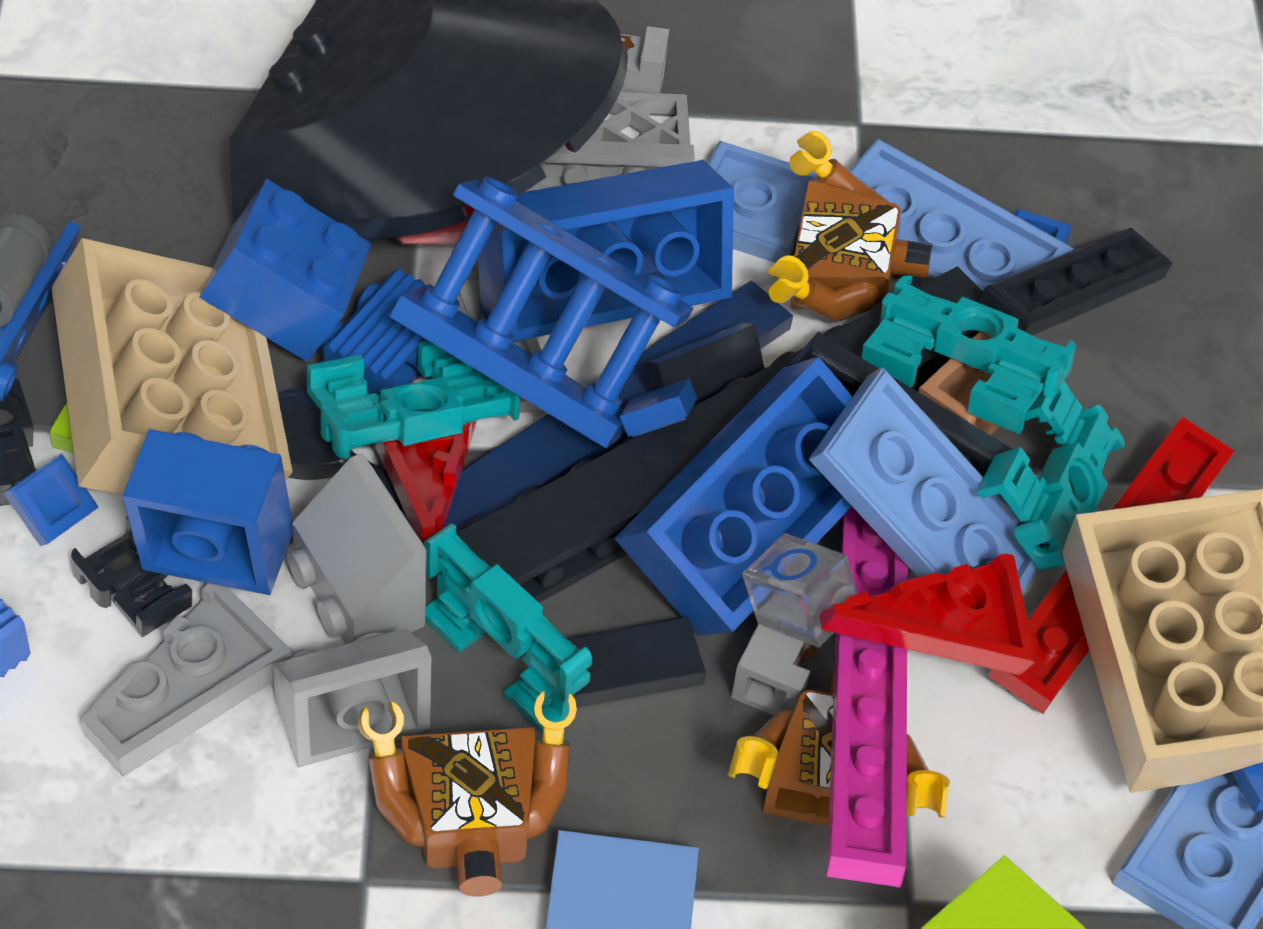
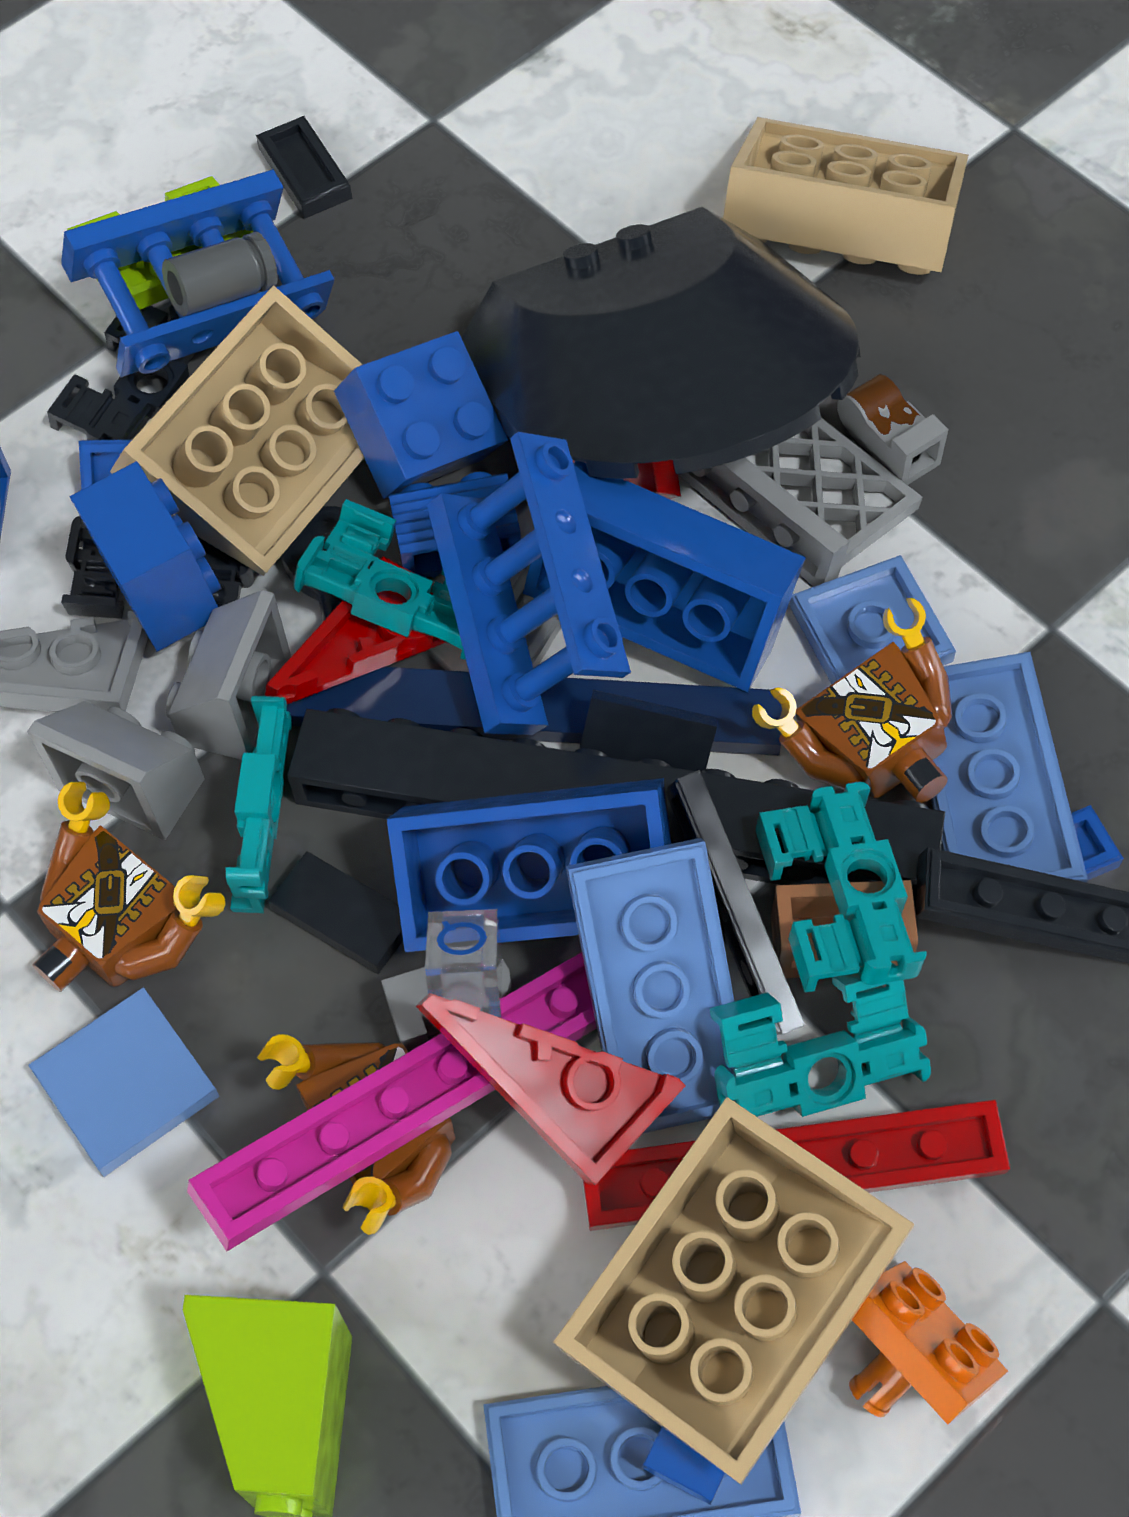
camera: 55 degrees right, 10 degrees up
blue tile [620,378,697,437] -> none

